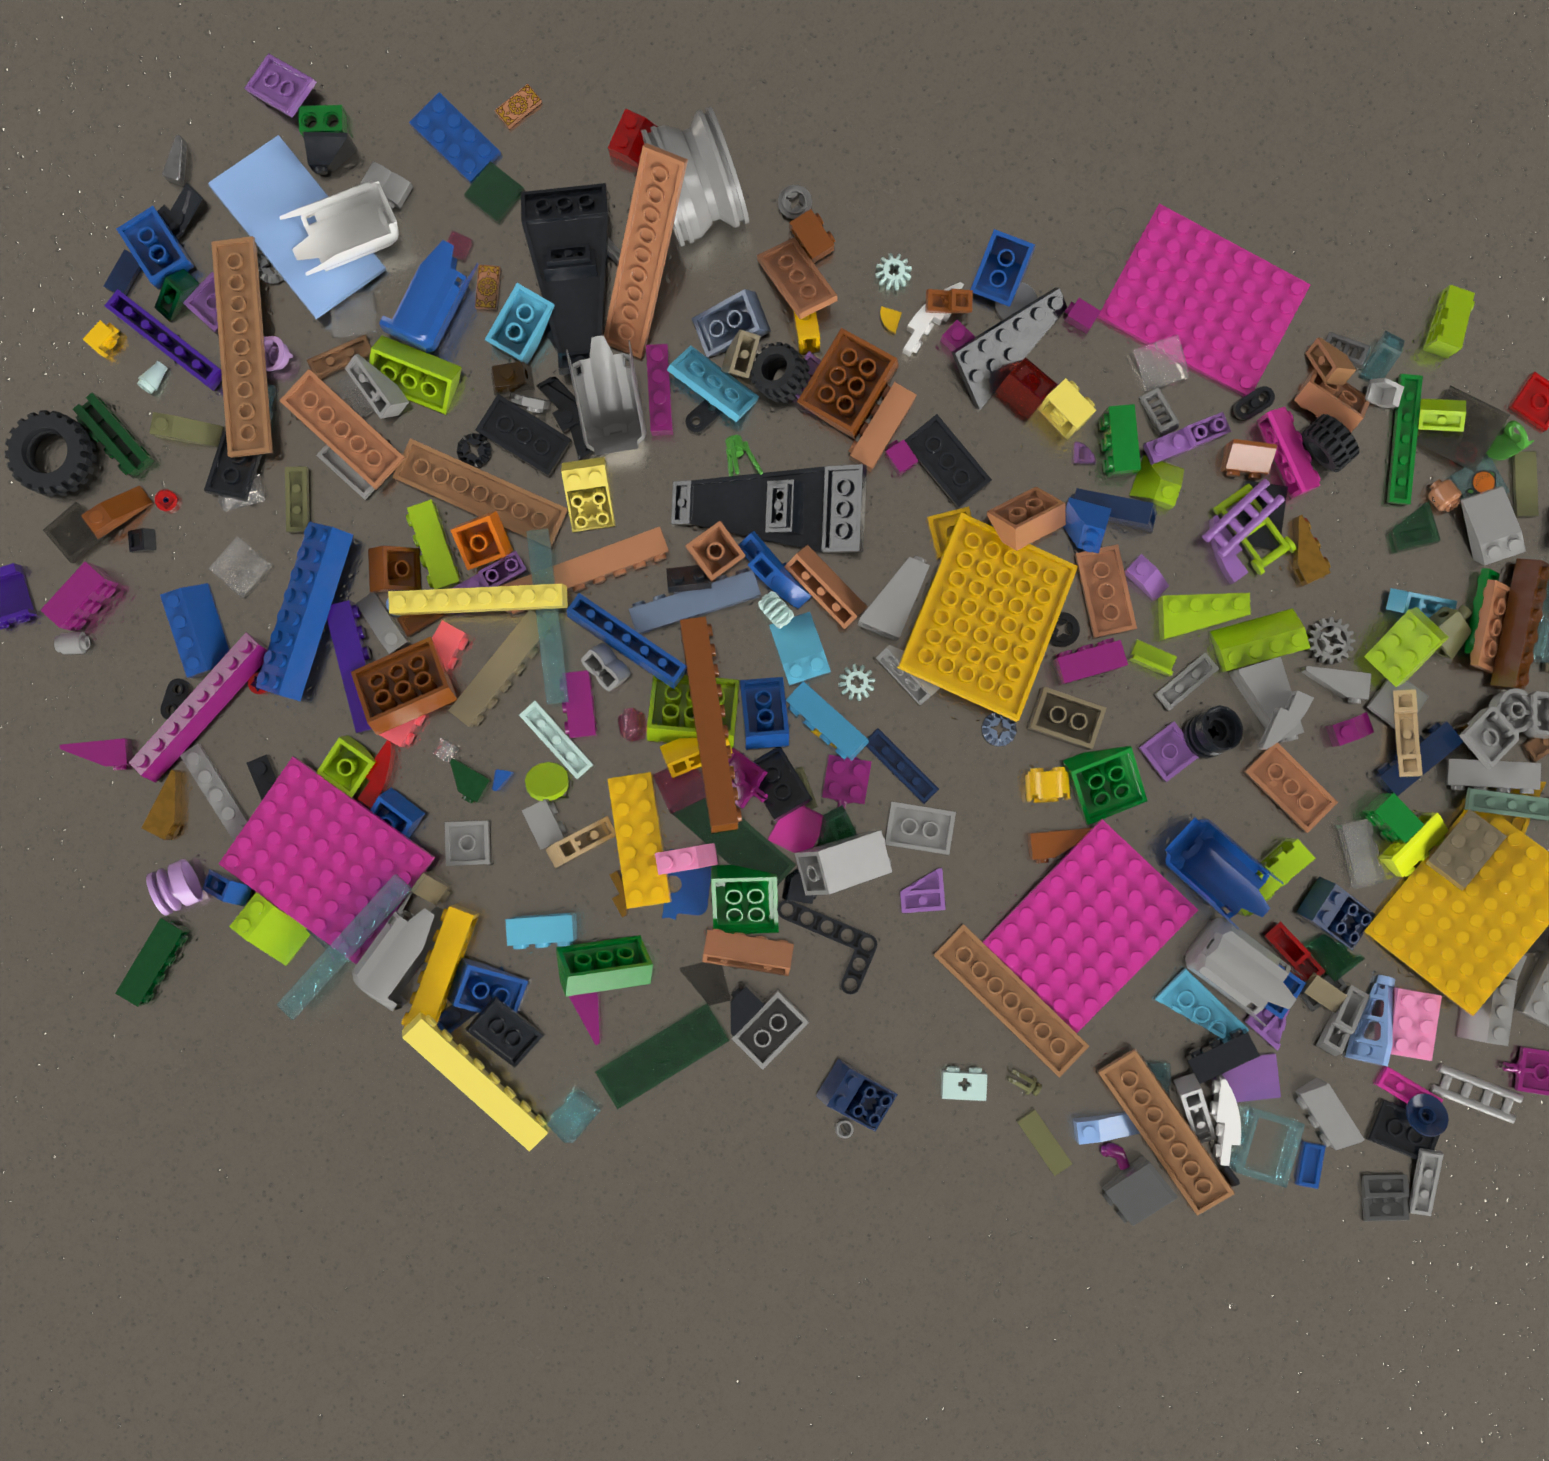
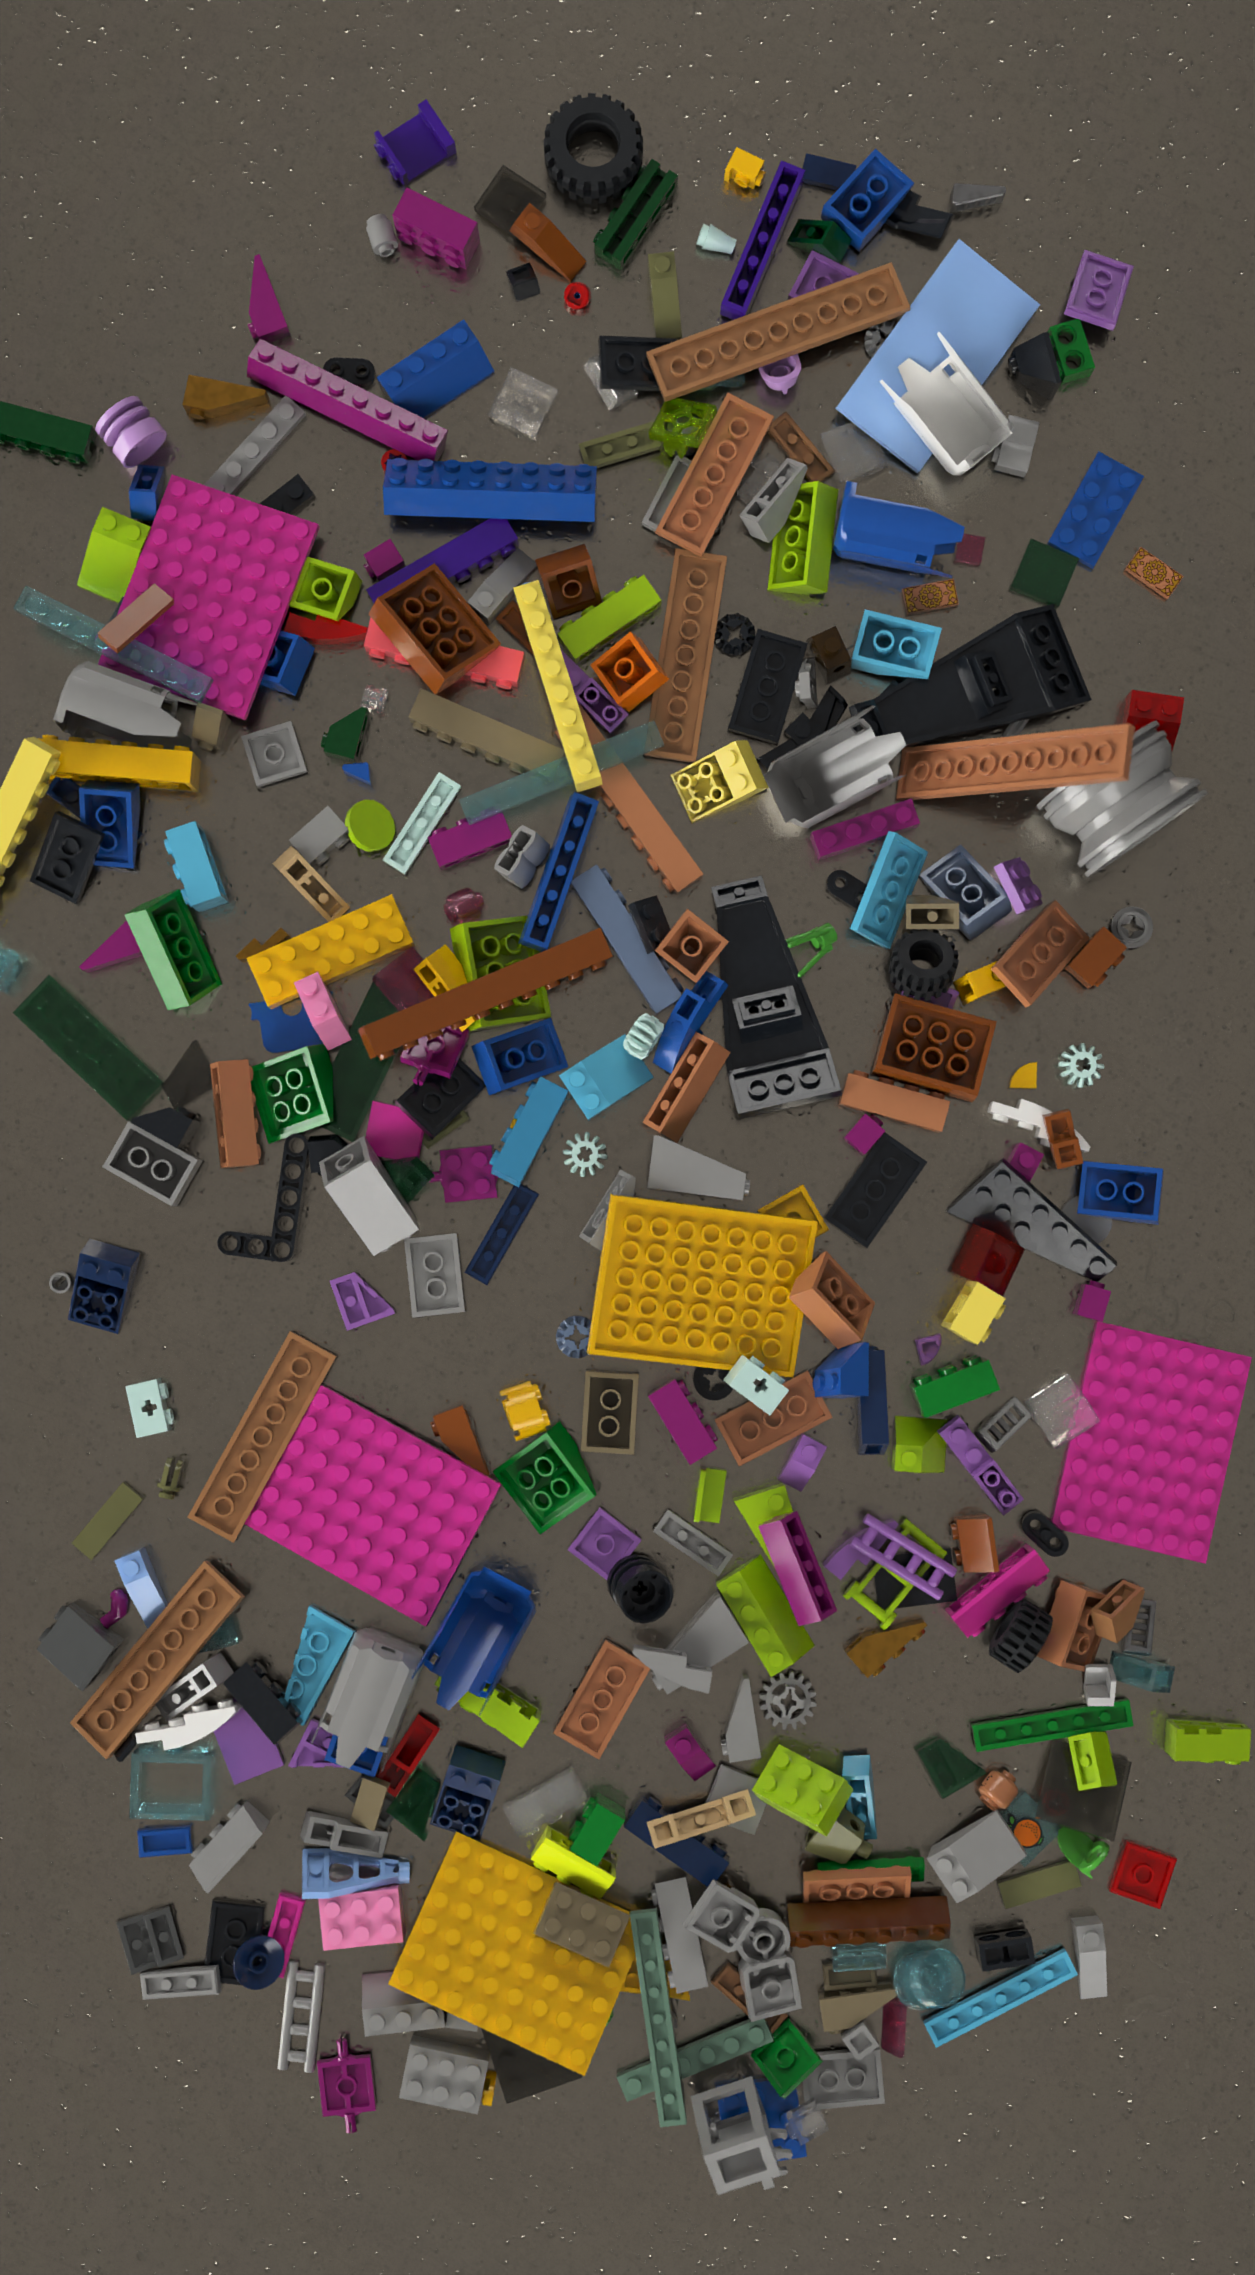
camera: 75 degrees right, 0 degrees up
none -> dark orange tile [98,583,174,654]
none -> magenta brick [363,539,406,582]
none -> clear neon green piece [649,398,717,459]
none -> light aqua brick [723,1355,789,1415]
none -> magenta brick [758,1511,837,1626]
none -> medium lavender plate [994,857,1043,914]

